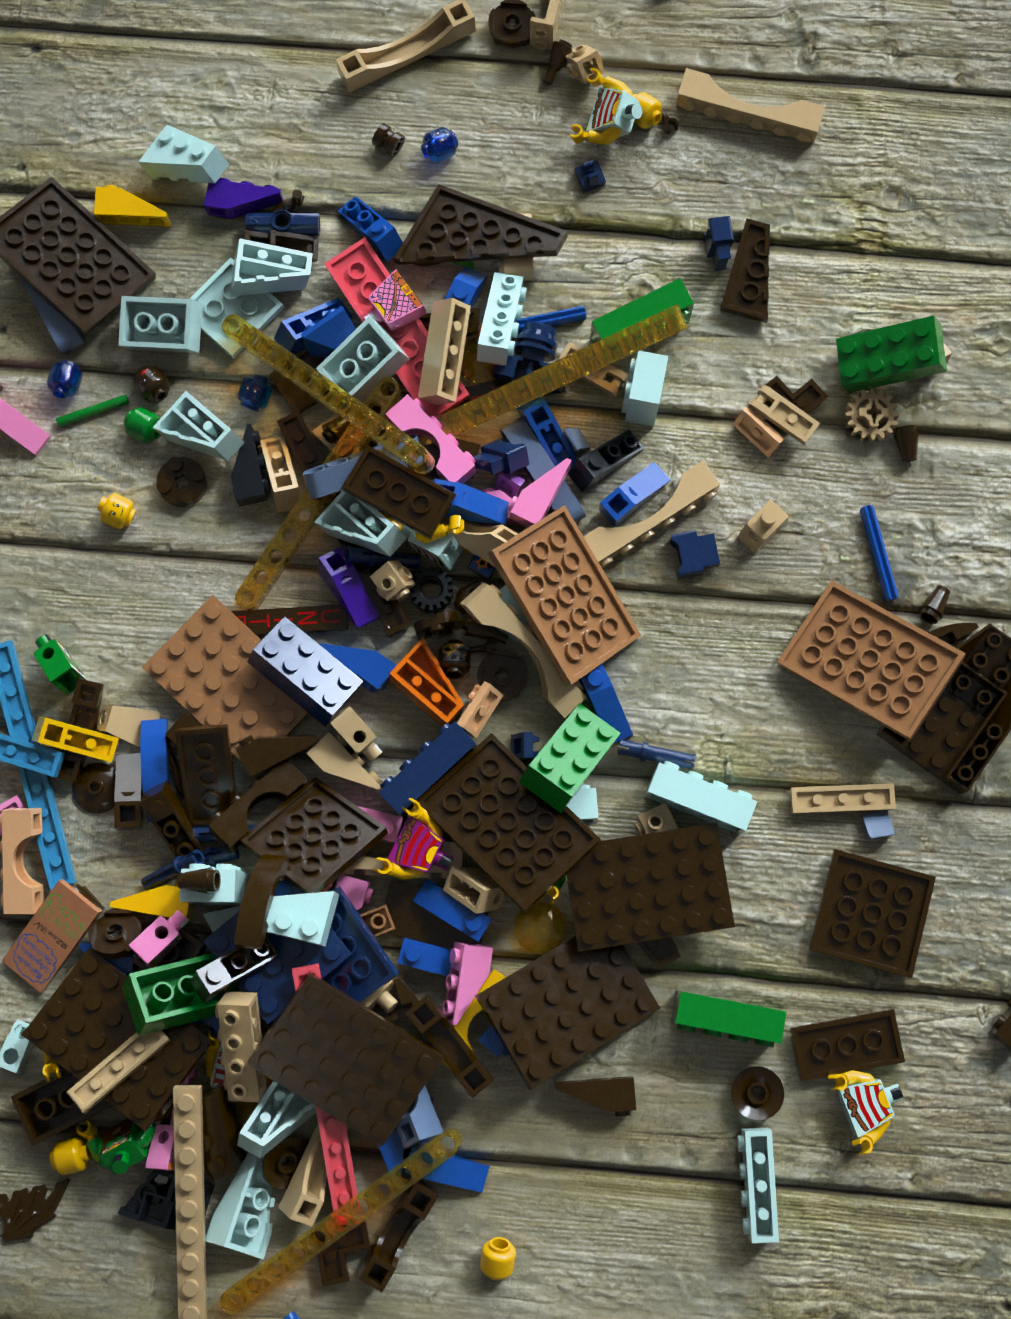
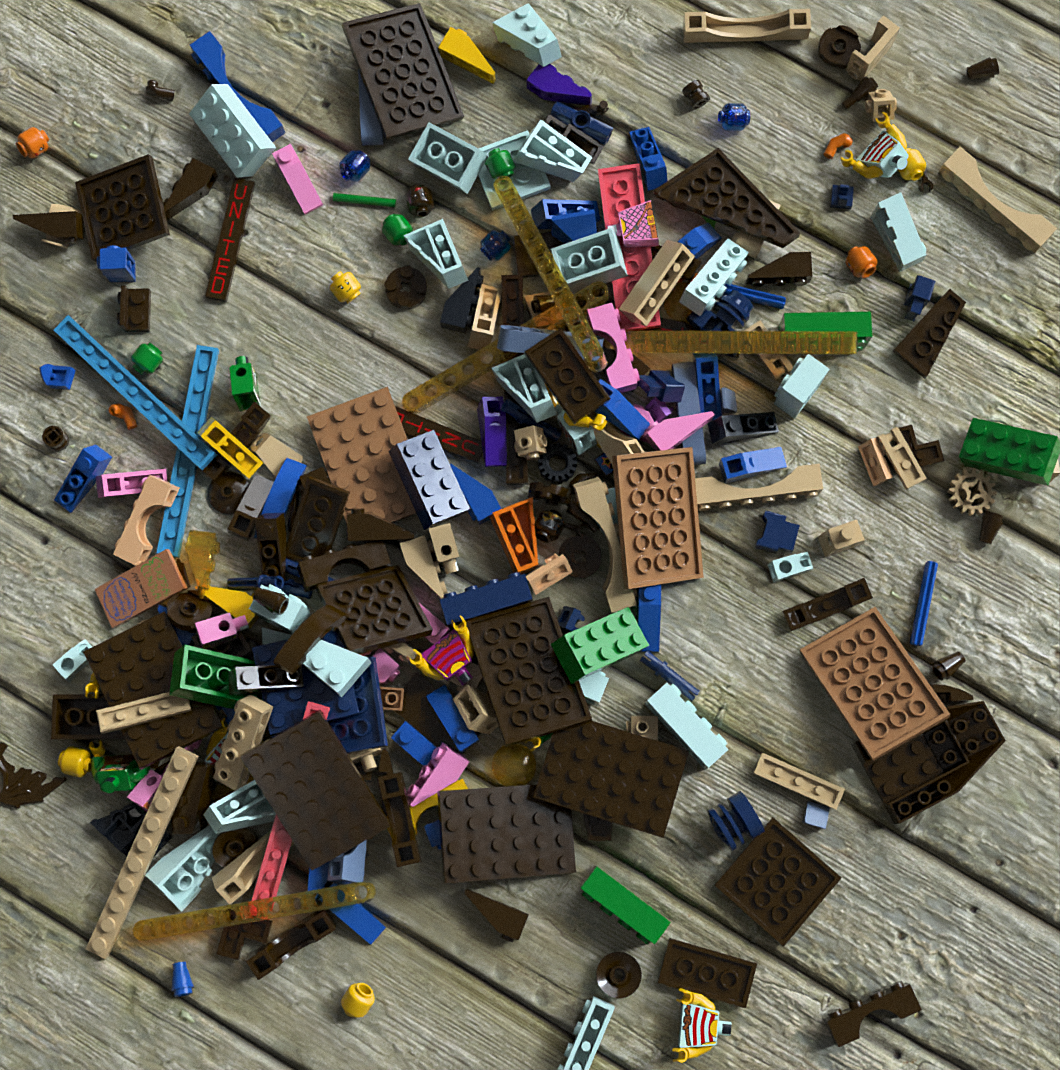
camera: 25 degrees right, 0 degrees up
none -> clear yellow slope [185,530,220,599]
none -> green head [485,148,516,182]
none -> dark blue wheel [707,791,765,851]
none -> dark brown slope [746,252,813,287]
none -> light aqua leg [768,552,813,583]
none -> dark brown slope [782,578,873,631]
none -> orange arm [823,133,853,159]
none -> orange head [845,246,878,278]
none -> light aqua wedge [870,192,926,272]

